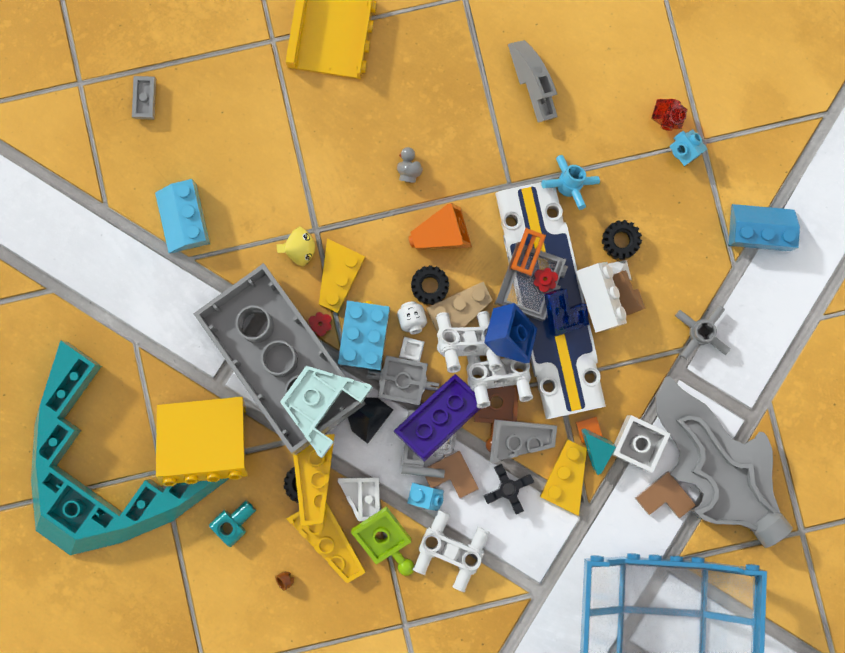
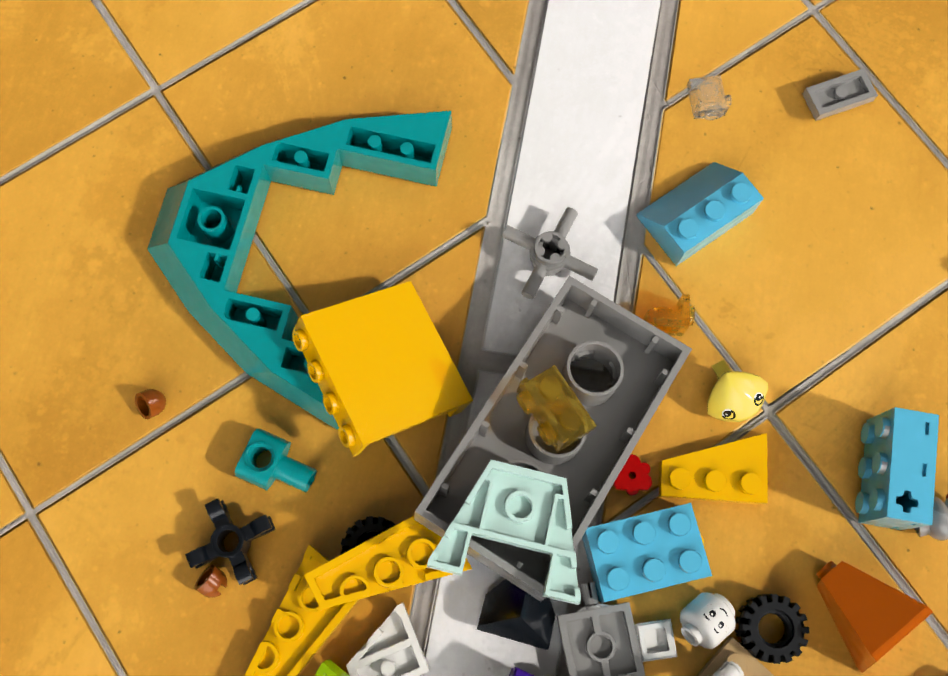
camera: 70 degrees right, 10 degrees down
none -> dark orange hinge [135,389,166,419]
none -> black pin [185,498,276,585]
none -> light grey bar [502,207,598,299]
none -> clear yellow bracket [516,365,597,452]
none -> clear yellow bracket [643,294,695,336]
none -> clear bracket [687,75,732,120]
none -> medium azure piece [855,407,939,530]

